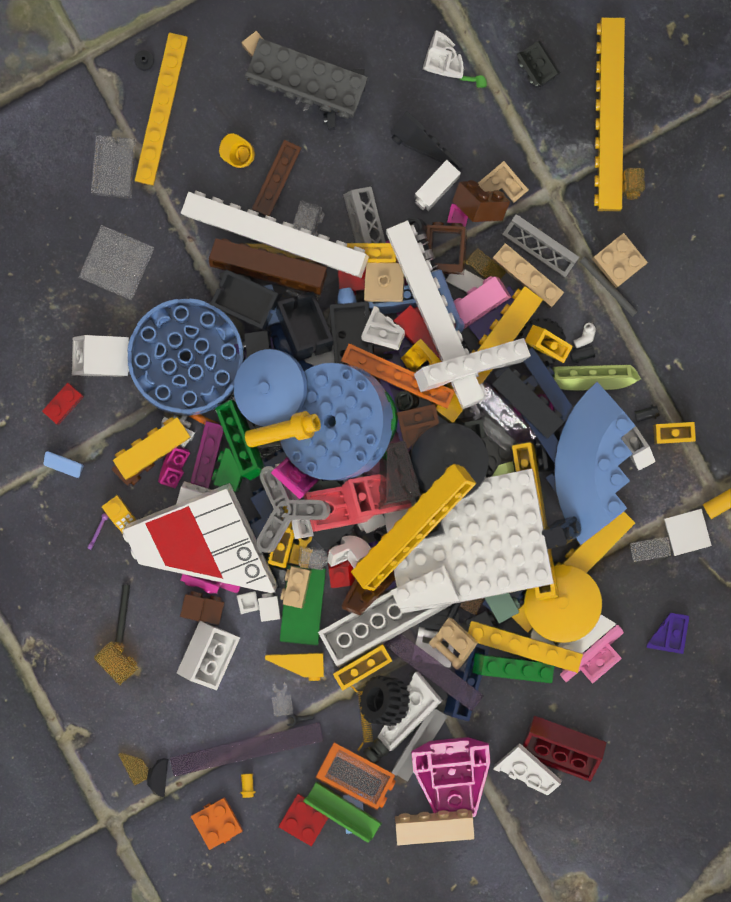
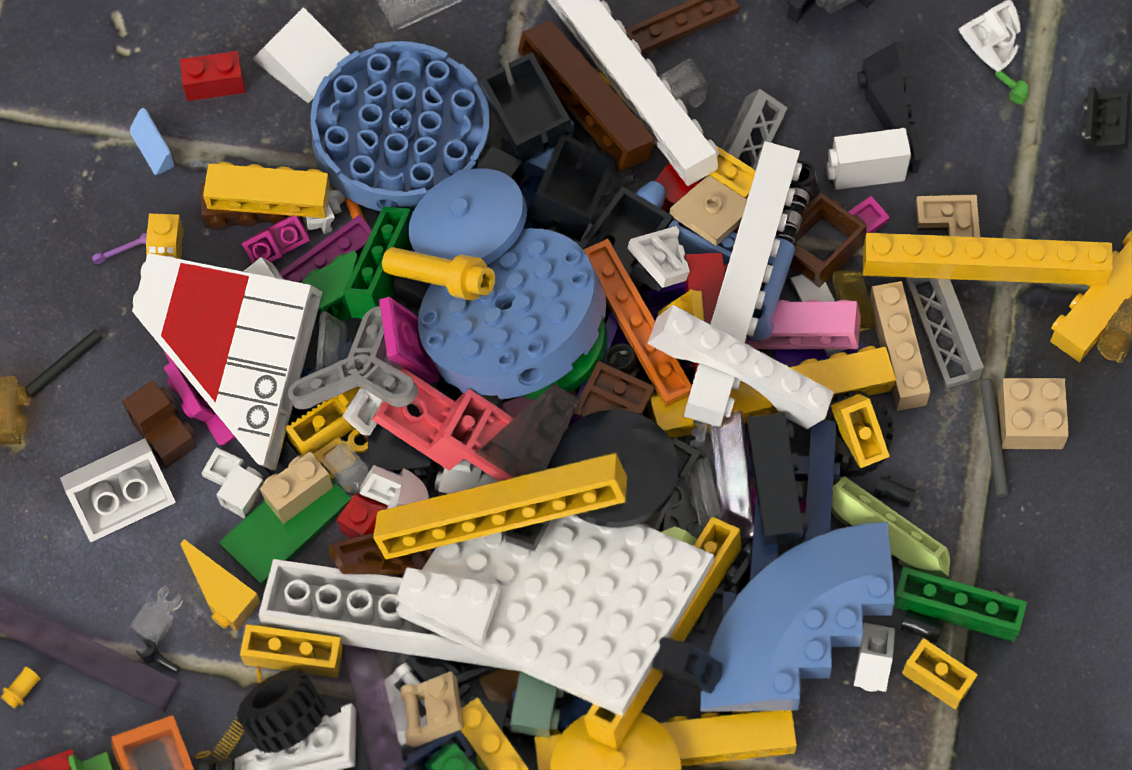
camera: 40 degrees right, 20 degrees down
reddish brown brick [452,180,510,222] -> none
white arm [573,323,596,349] -> none
none -> clear slope [316,312,347,371]
none -> yellow brick [863,233,1113,286]
none -> green brick [893,567,1027,642]

